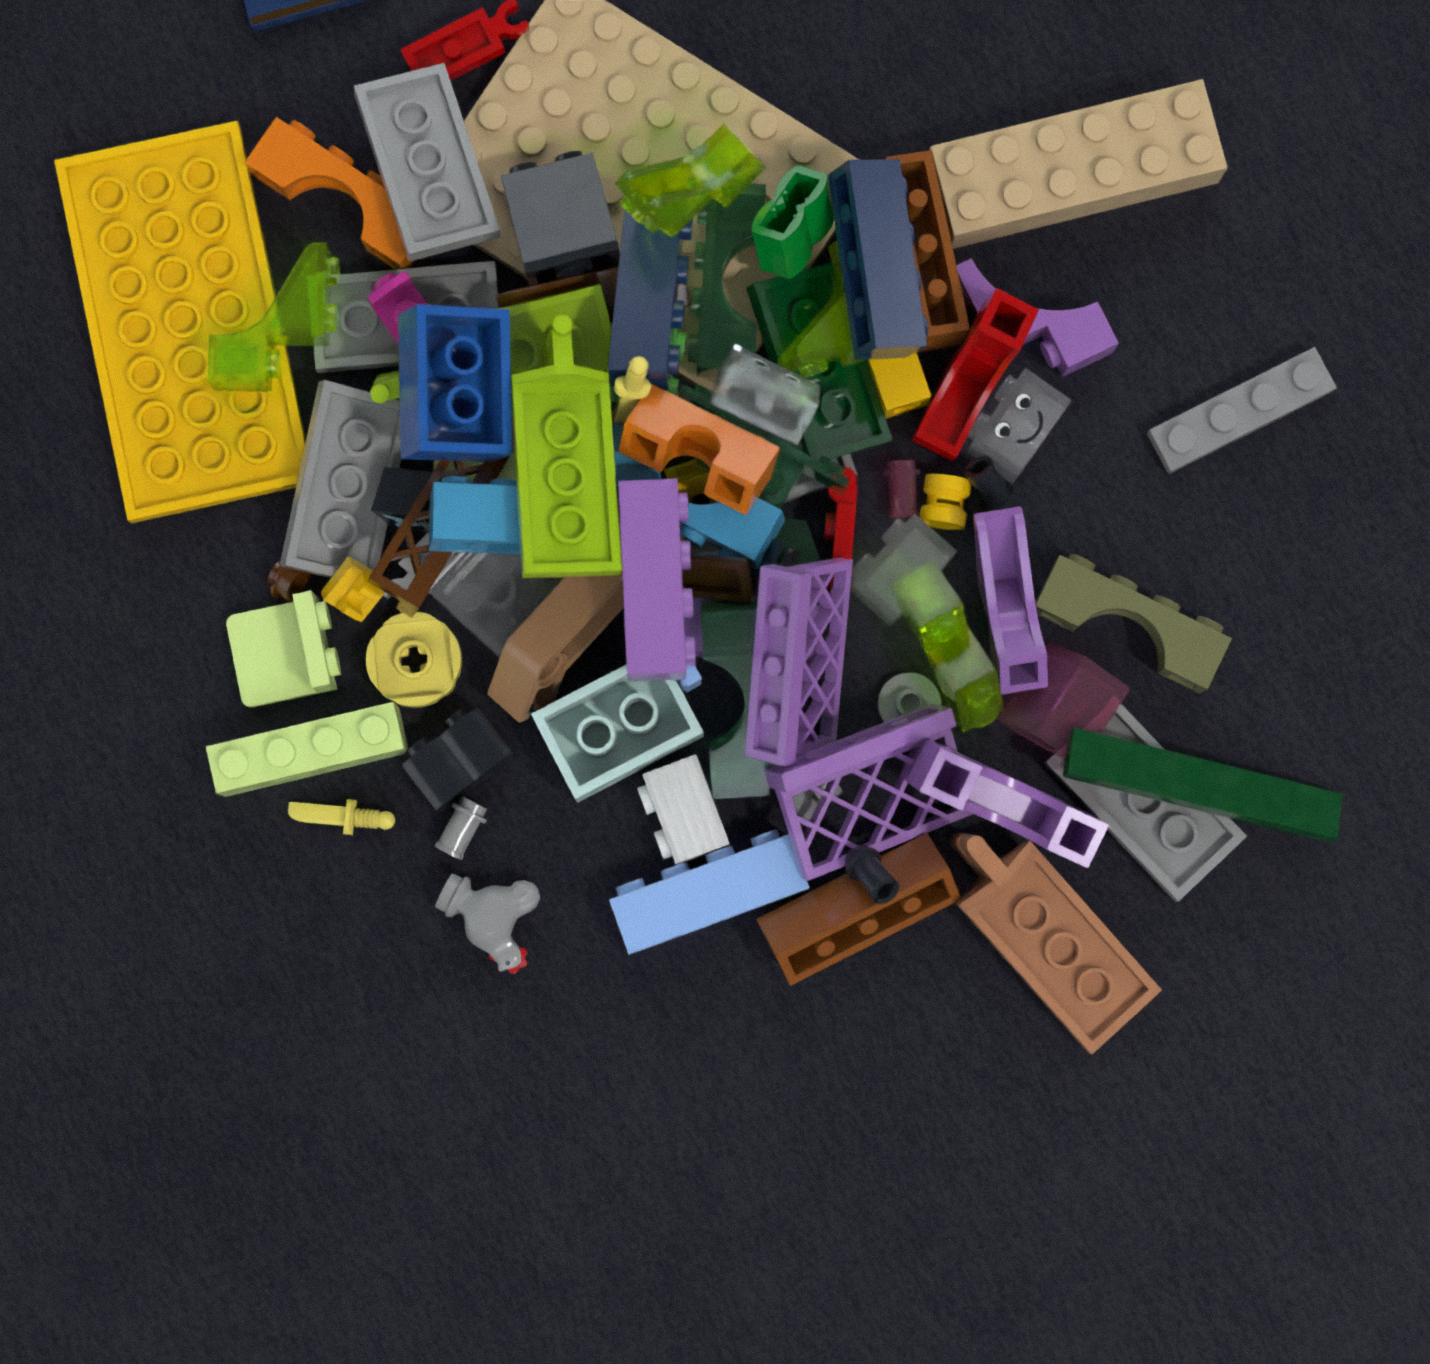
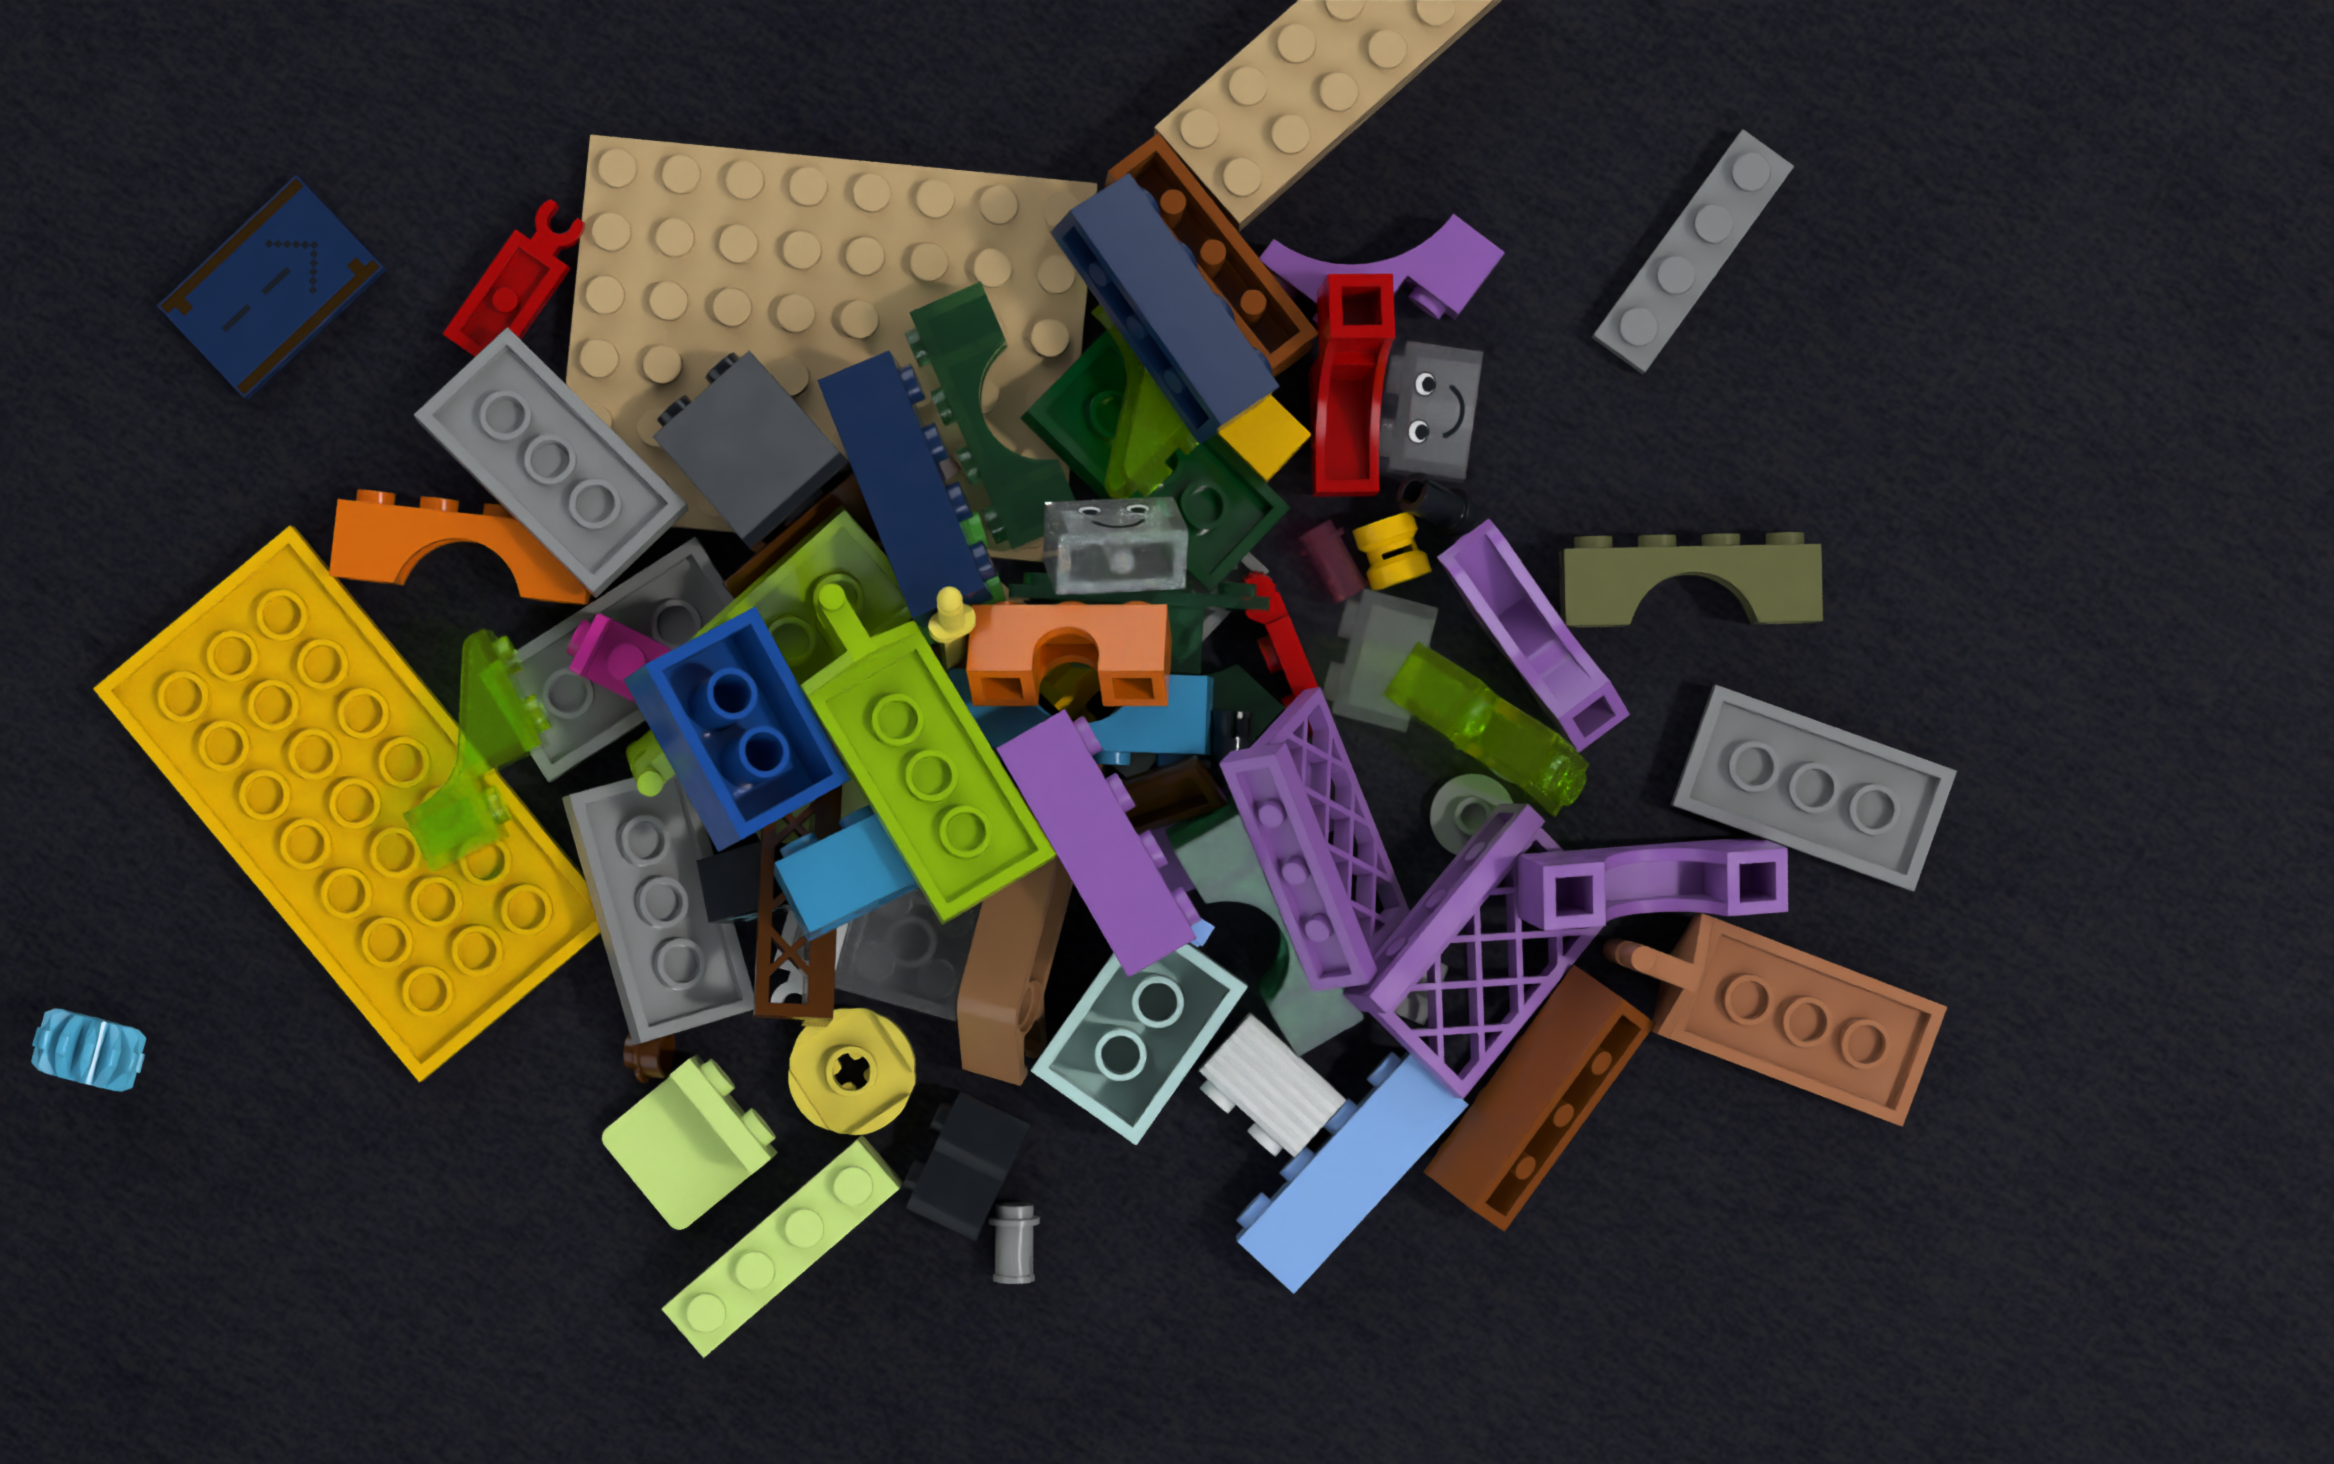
camera: 25 degrees left, 5 degrees up
light yellow piece [288,799,395,835] -> none
yellow tile [321,556,385,622] -> none
light grey animal [435,873,540,974] -> none
clear neon green arch [614,124,766,238] -> none
green brick [752,165,834,279] -> none
black pin [845,845,899,904] -> none
clear pink slope [998,643,1130,760] -> none
dark green tile [1063,727,1342,843] -> none

